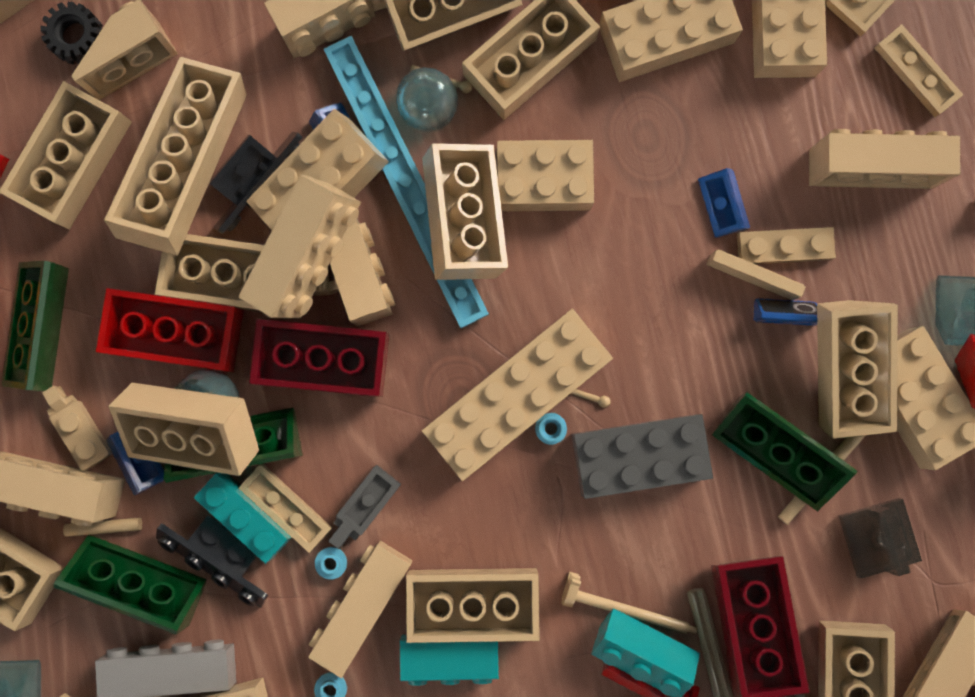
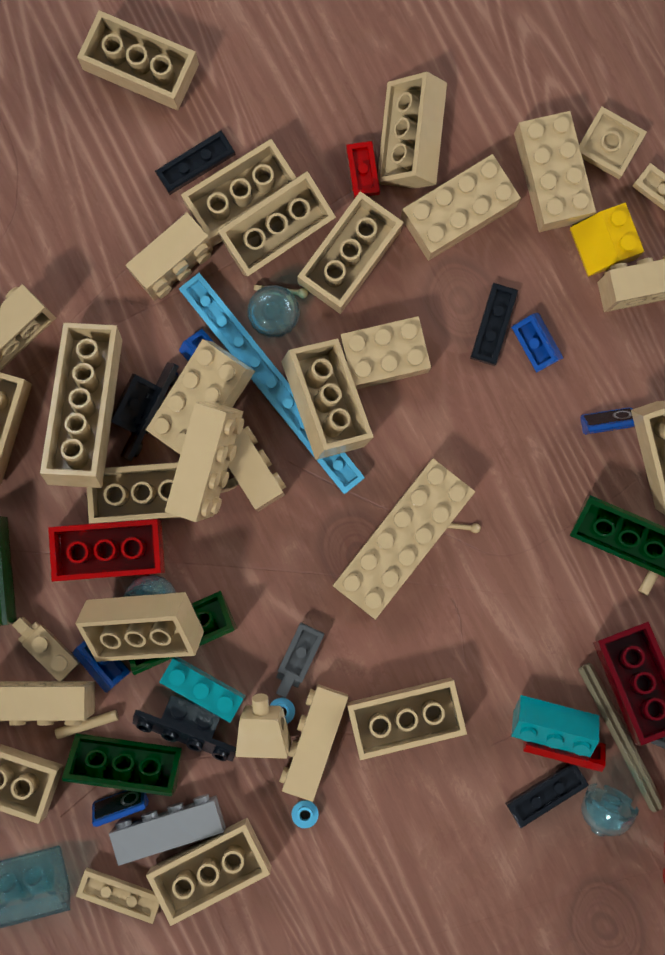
camera: 15 degrees left, 0 degrees up
tan plate [239,464,332,553] -> none
dark red brick [249,319,390,397] -> none
teal brick [400,634,499,686] -> none
medium azure plate [535,413,567,445] -> none
tan piece [561,572,697,634] -> none
dark grey brick [571,414,713,499] -> none
tan tile [706,249,806,300] -> none
tan plate [737,227,836,264] -> none
none -> slope [92,790,149,827]
none -> tan torso [236,694,291,759]
none -> black tile [470,283,518,366]
none -> yellow slope [570,202,644,277]

